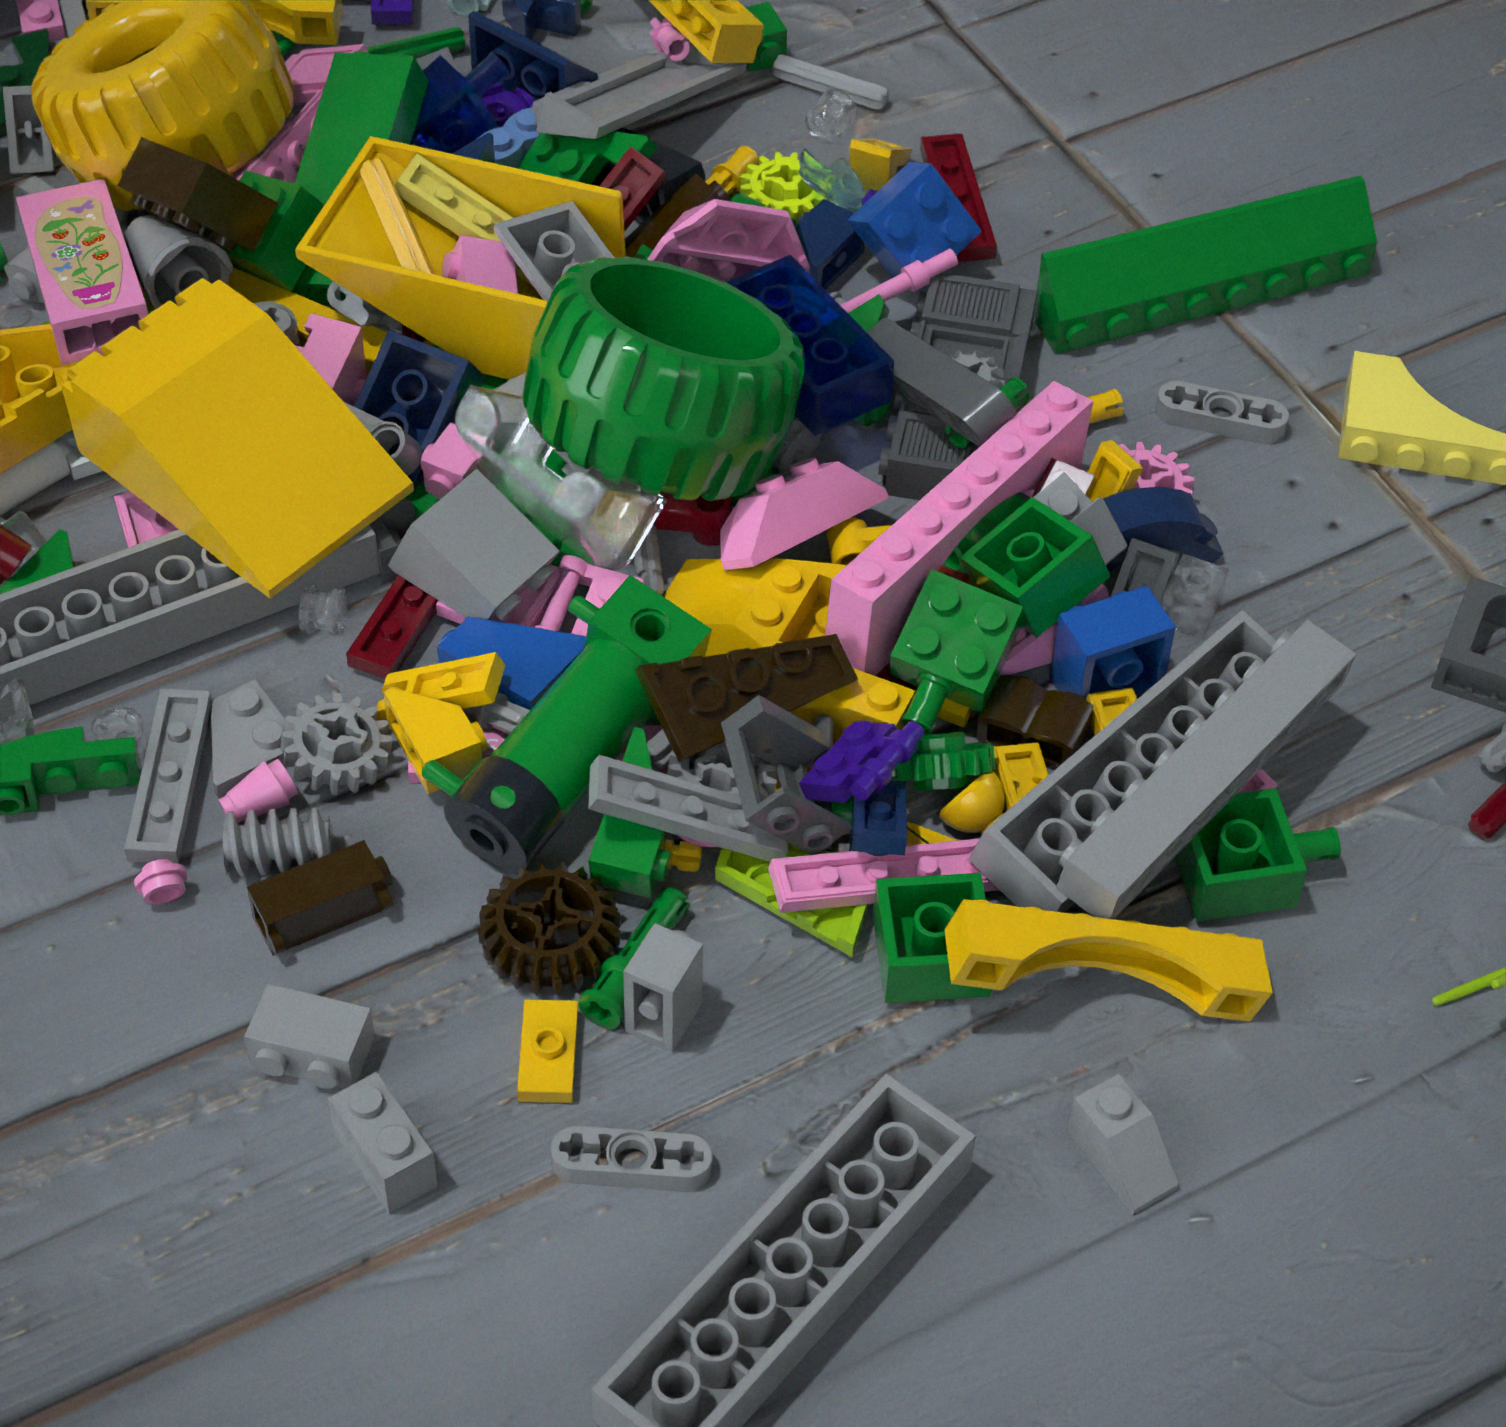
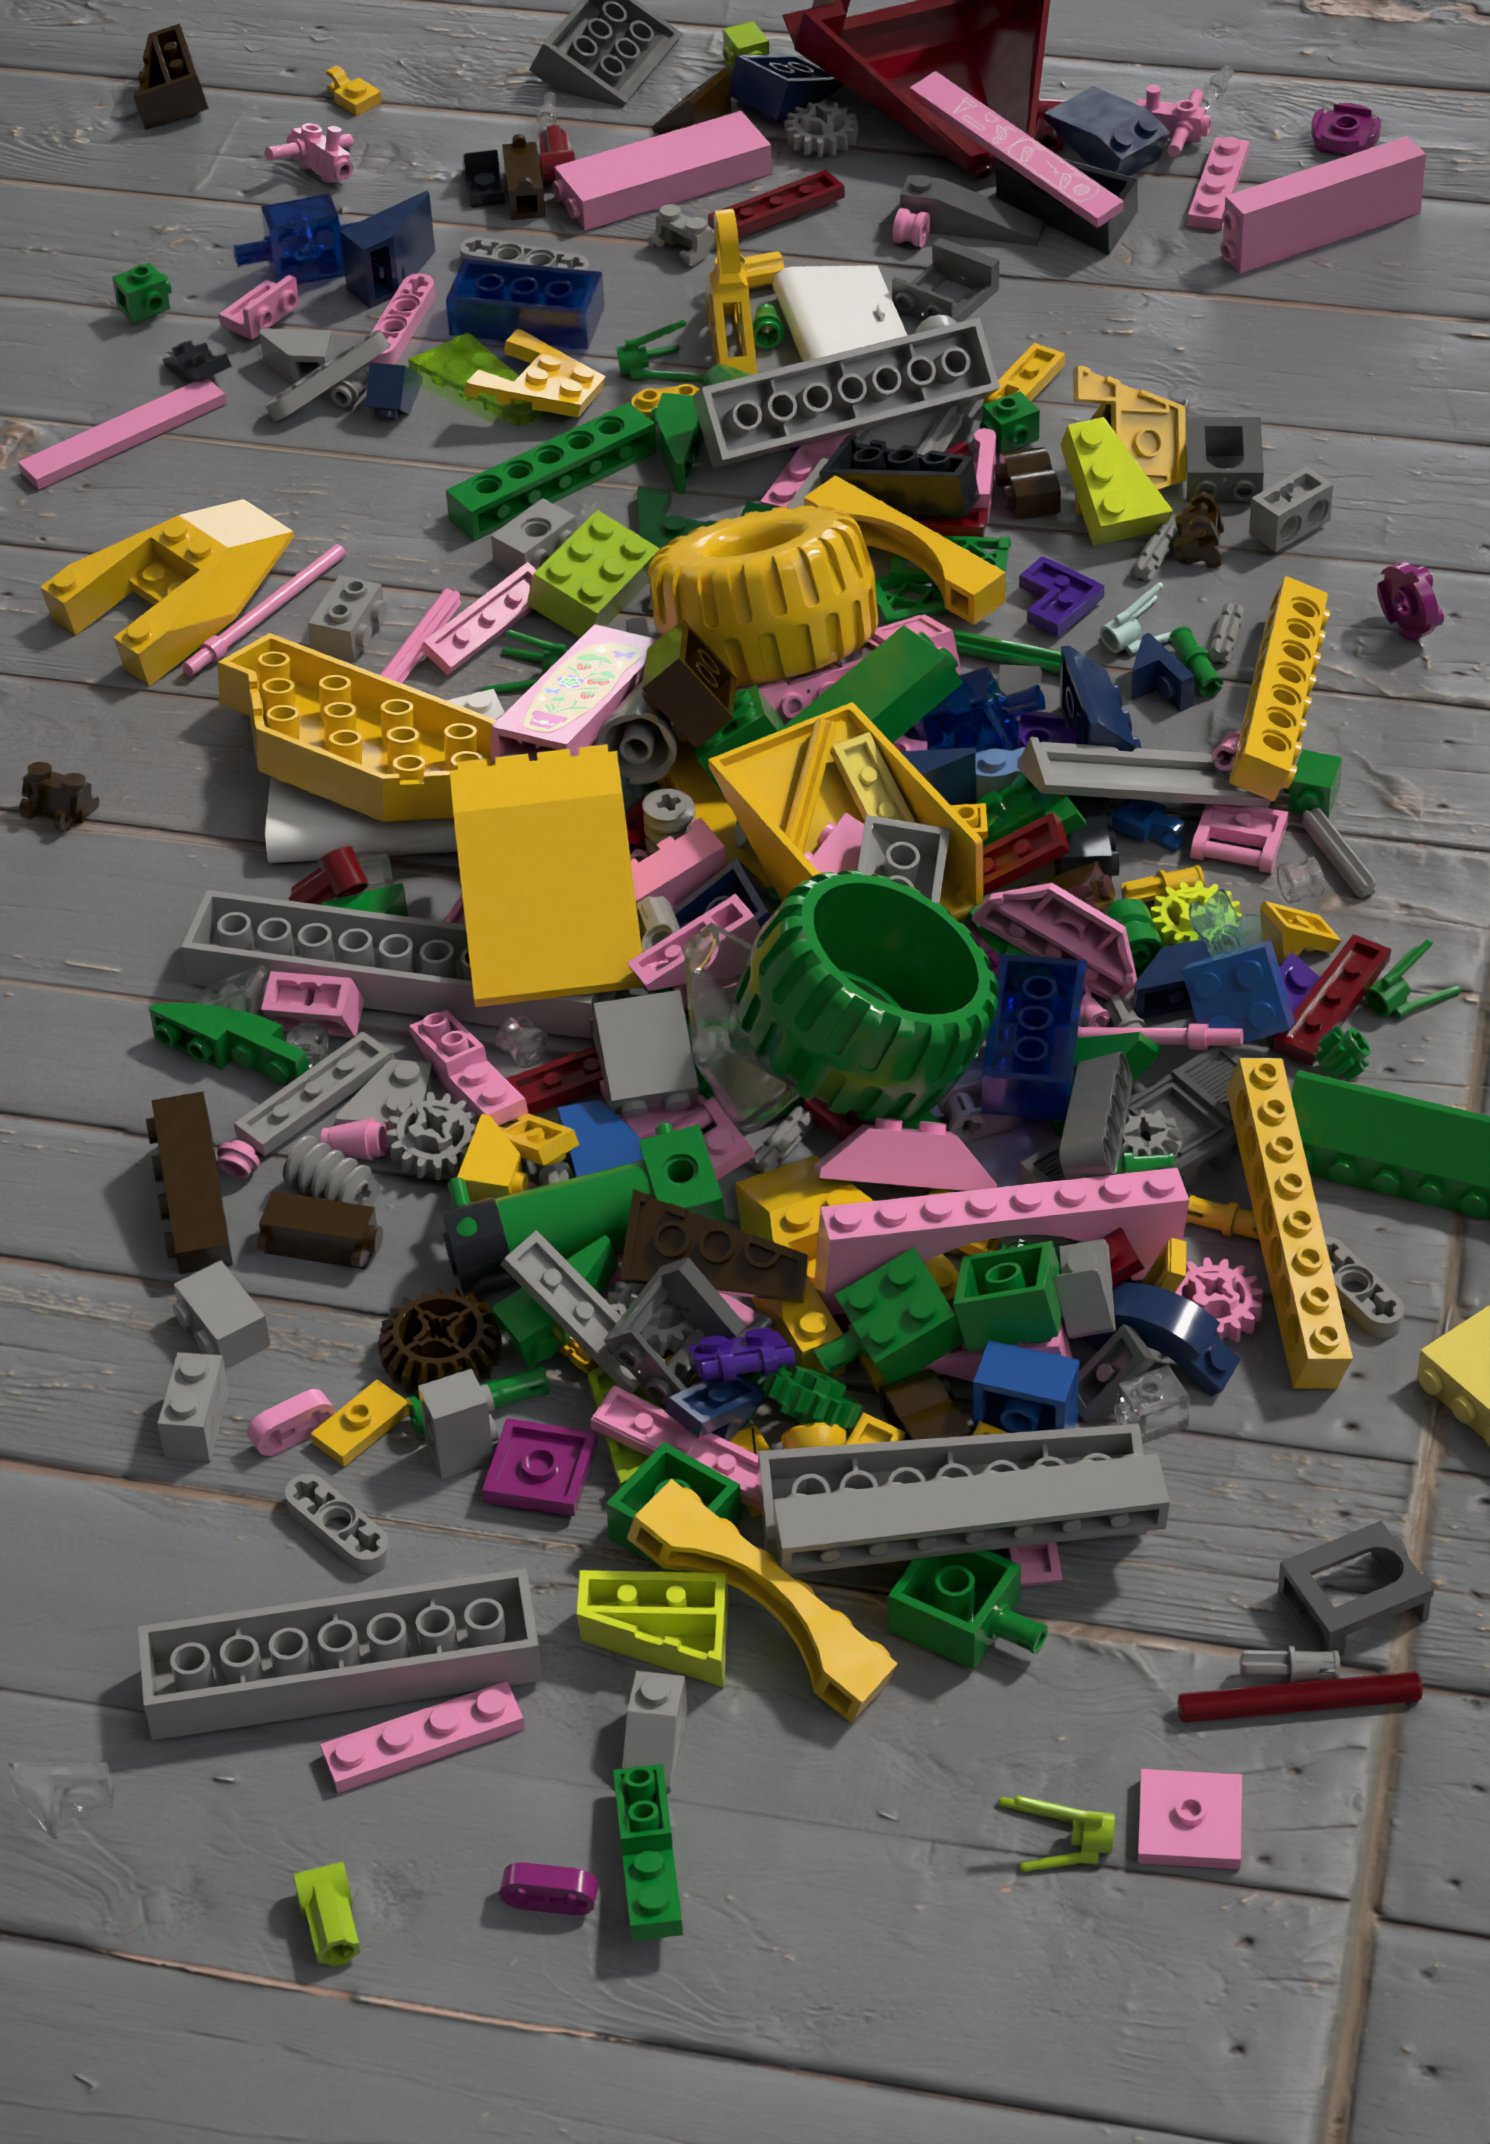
camera: 45 degrees right, 5 degrees down
none -> dark brown wedge [146,1091,233,1274]
none -> bright pink beam [247,1389,335,1456]
none -> bright pink brick [261,971,364,1038]
none -> bright pink plate [320,1681,525,1794]
none -> bright pink slope [409,1010,529,1126]
none -> magenta plate [482,1418,598,1516]
none -> magenta beam [499,1862,599,1915]
none -> neon yellow wedge [577,1570,729,1688]
none -> green slope [613,1764,683,1941]
none -> bright pink slope [627,894,760,991]
none -> blue plate [1112,799,1185,851]
none -> bright pink plate [1190,804,1288,874]
none -> yellow brick [1226,1058,1353,1389]
none -> green gear [1316,1025,1371,1082]
none -> green plant [1365,939,1461,1019]

